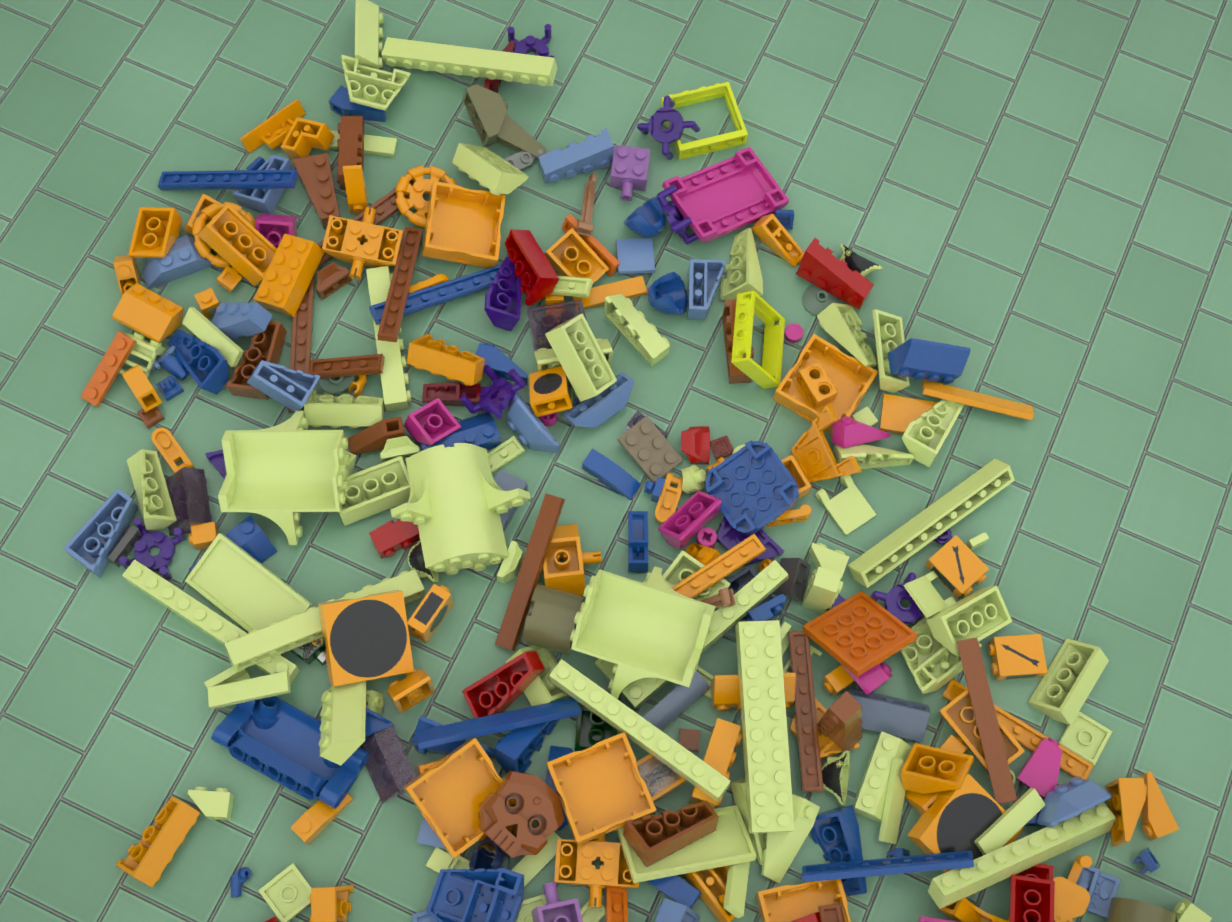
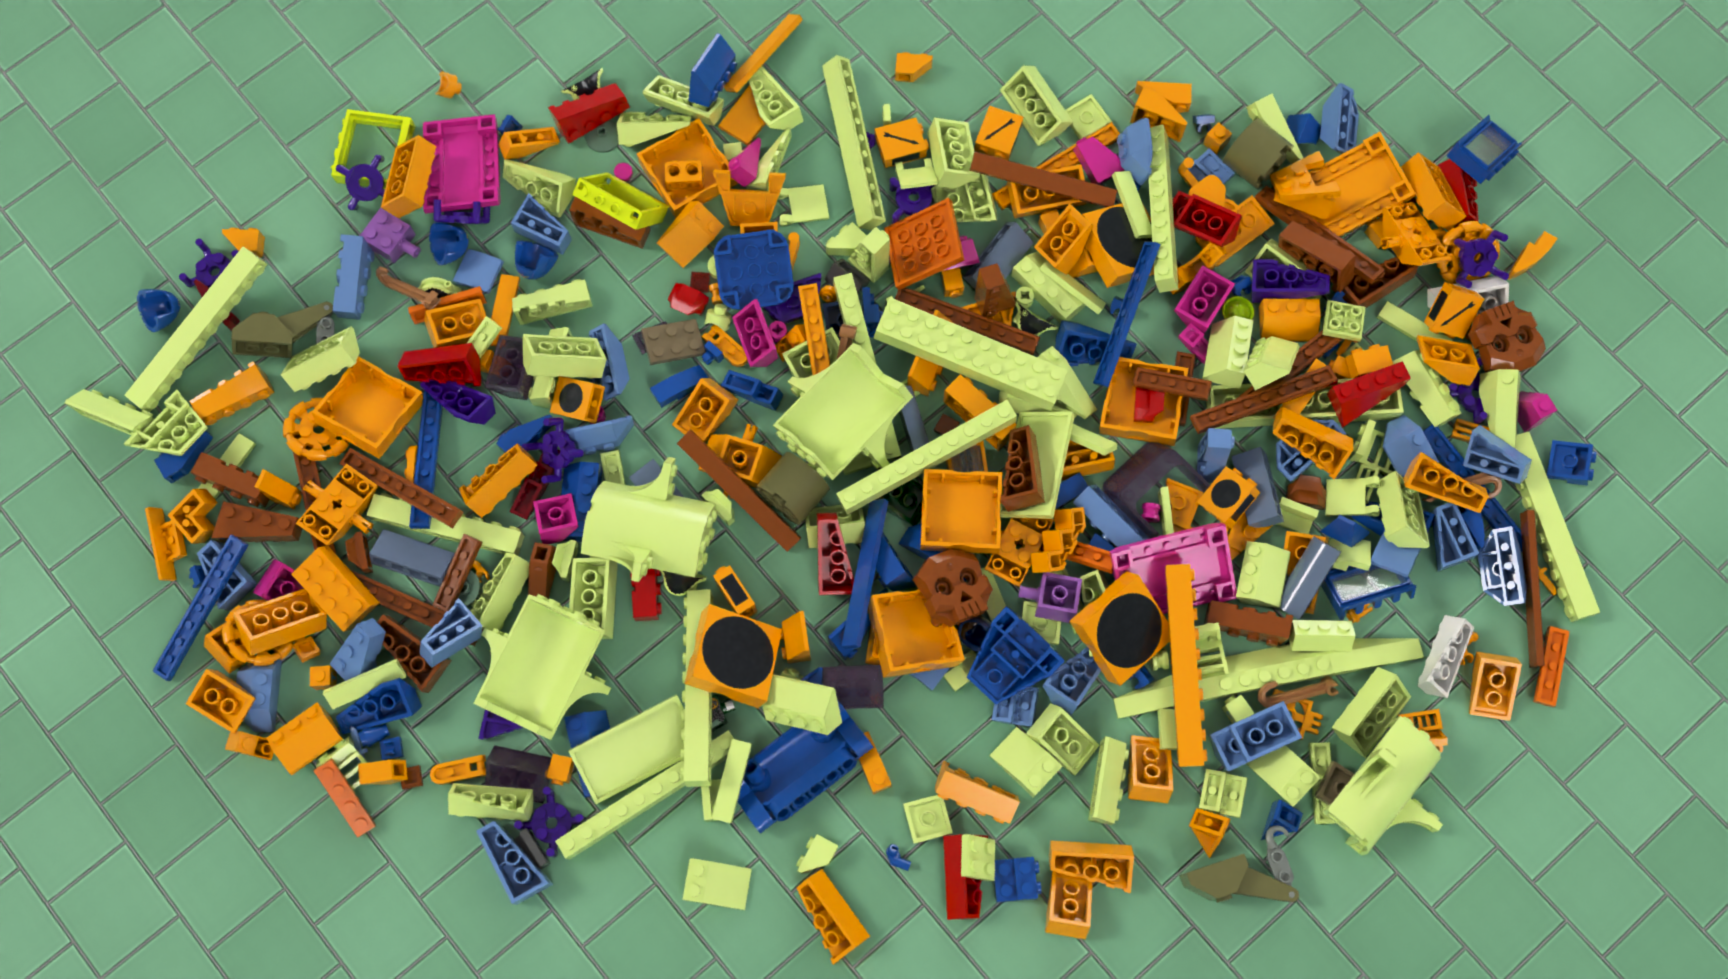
camera: 60 degrees left, 5 degrees up
none -> blue hair [137,289,180,332]
none -> light orange wedge [189,361,275,425]
none -> light orange slope [222,227,265,258]
none -> sand blue brick [369,529,455,587]
none -> light orange brick [381,135,436,218]
none -> yellowish green hat [418,277,462,298]
none -> light orange piece [435,71,462,99]
none -> light orange slope [657,201,724,268]
none -> light orange slope [672,378,739,443]
none -> yellowish green slope [682,858,752,910]
none -> light orange slope [895,52,933,82]
none -> yellowish green wheel [1015,286,1034,309]
none -> light orange brick [1030,507,1086,573]
none -> light orange brick [1203,122,1232,155]

